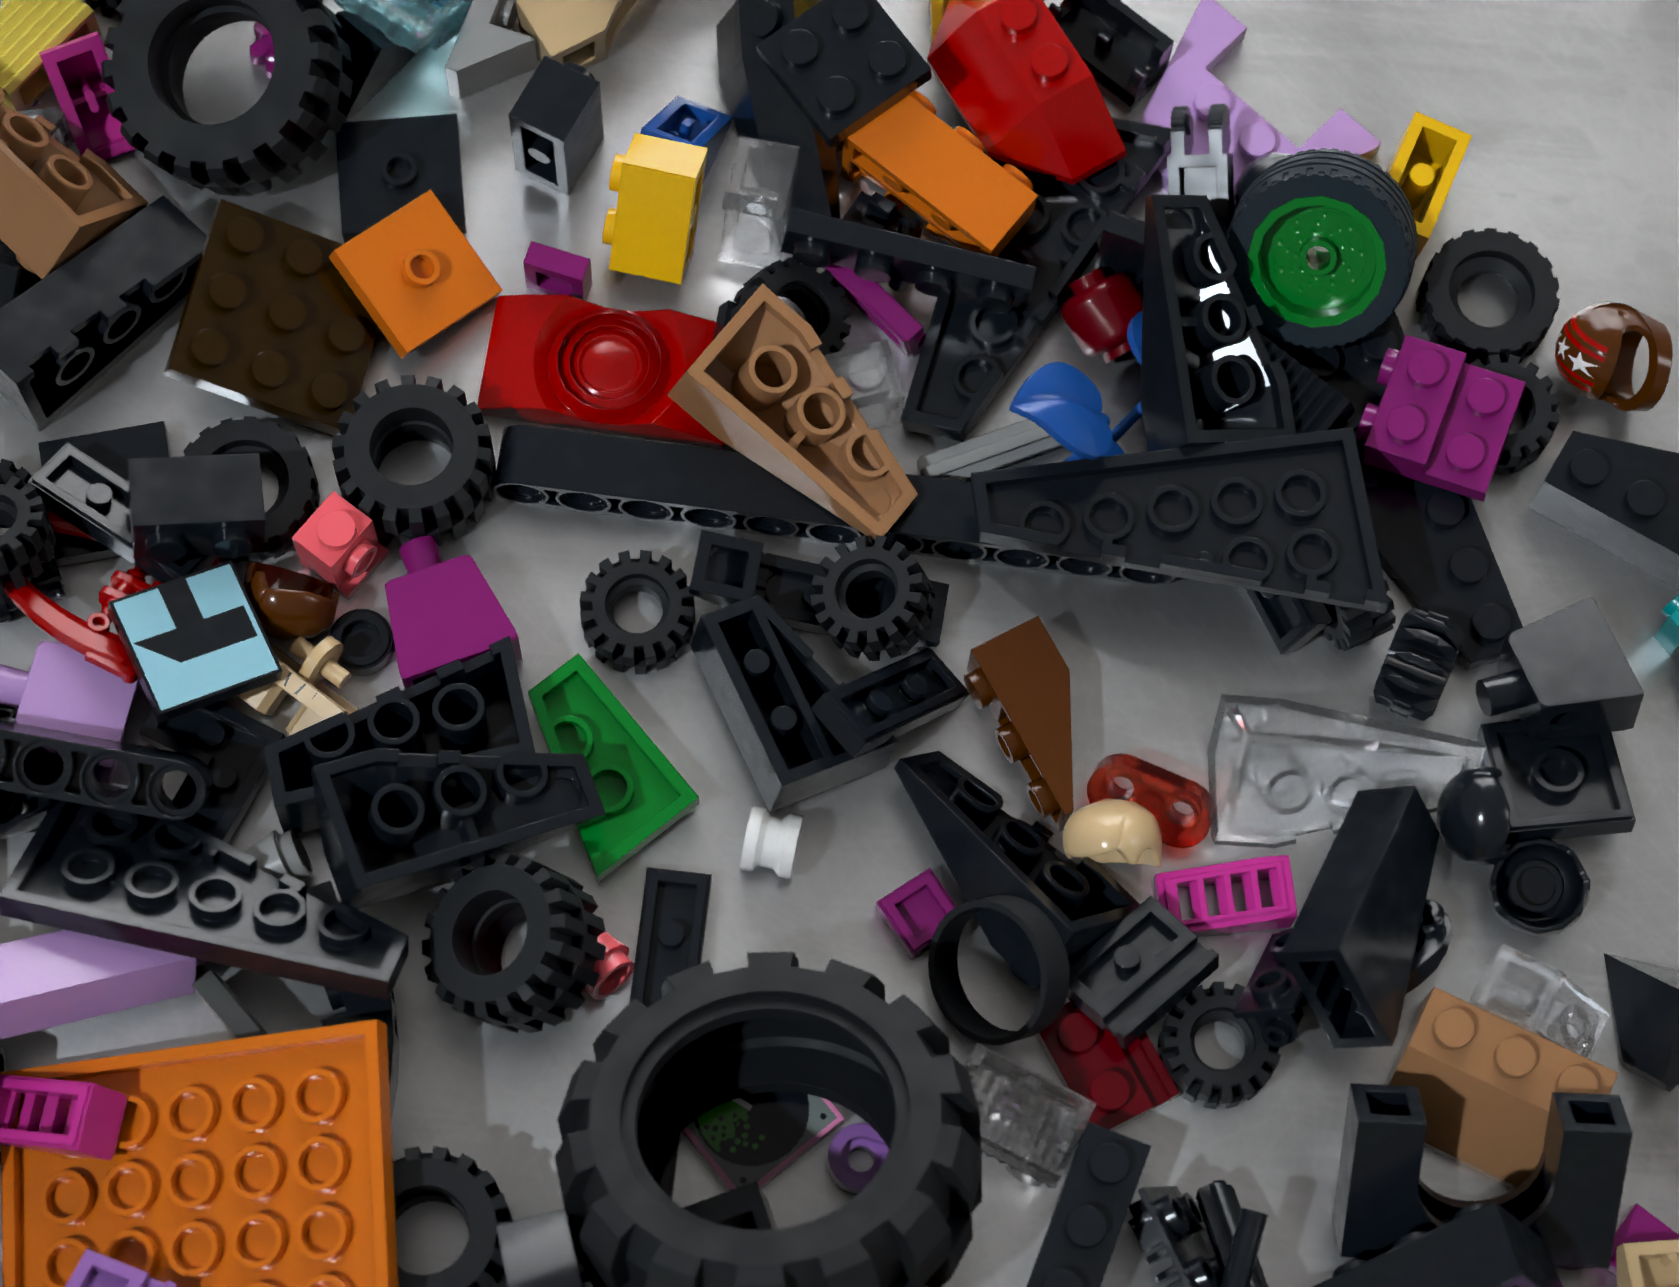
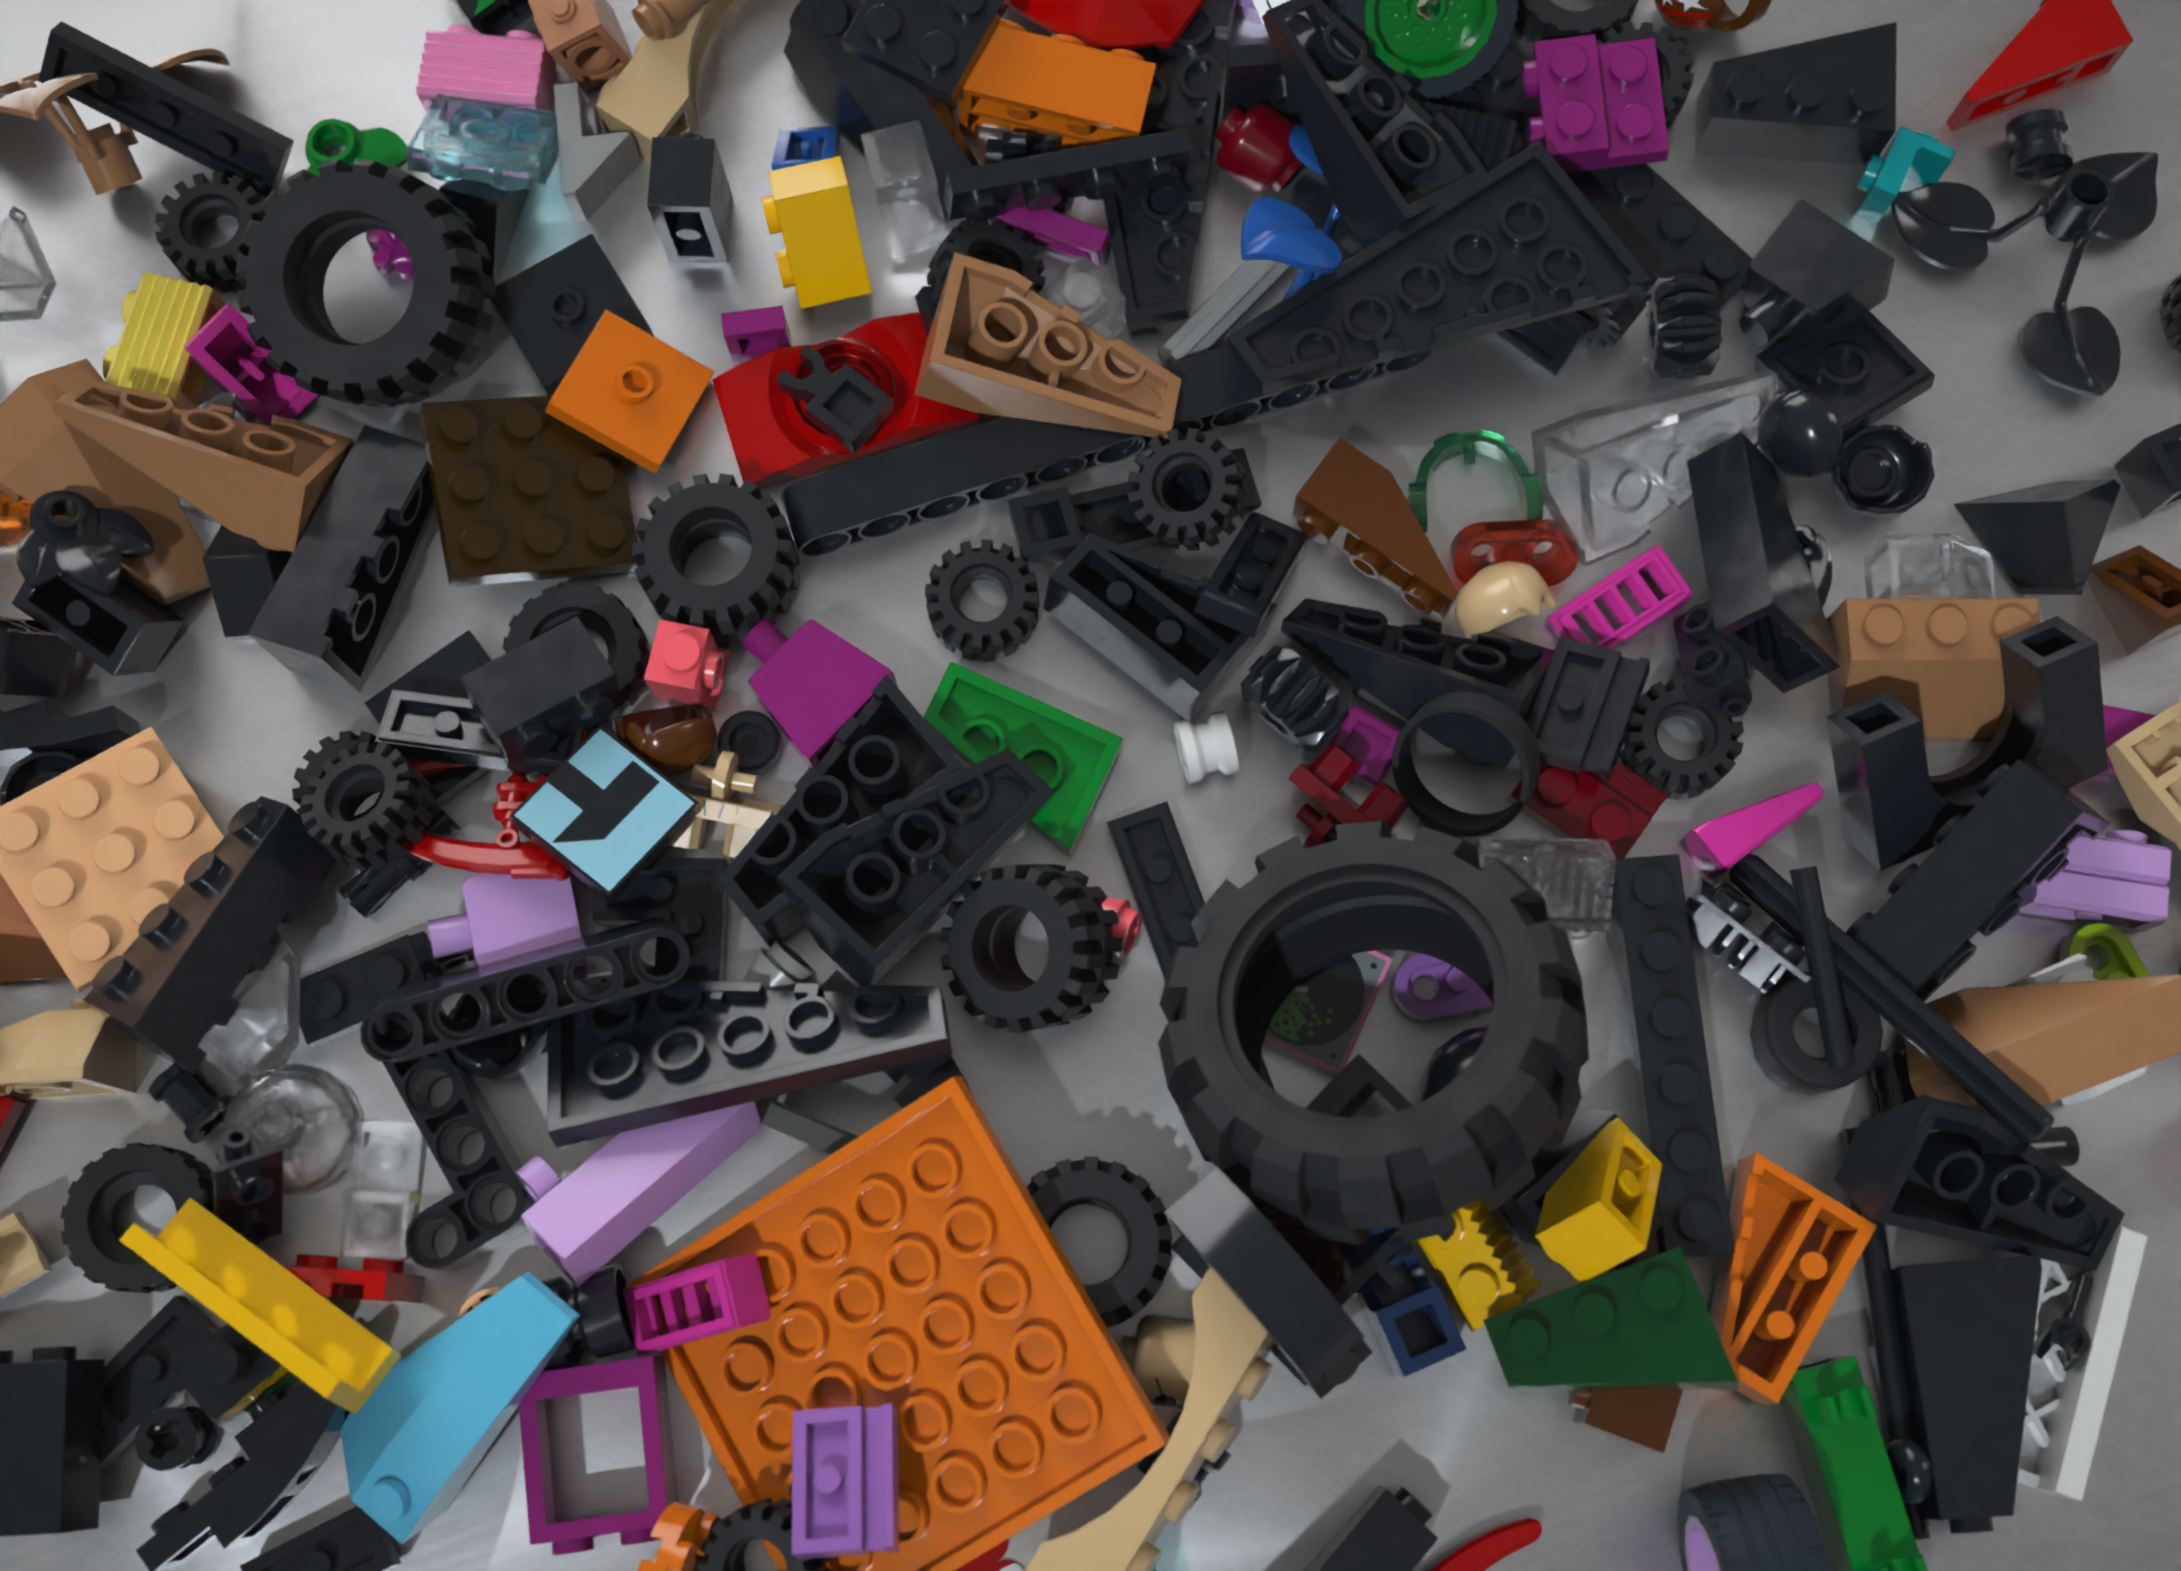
camera: 20 degrees left, 5 degrees up
none -> black plate [776,344,895,454]
none -> black gear [1240,646,1349,752]
none -> dark red hips [1288,744,1410,849]
none -> clear green piece [1406,429,1544,533]
none -> dark pink slope [1680,782,1824,880]

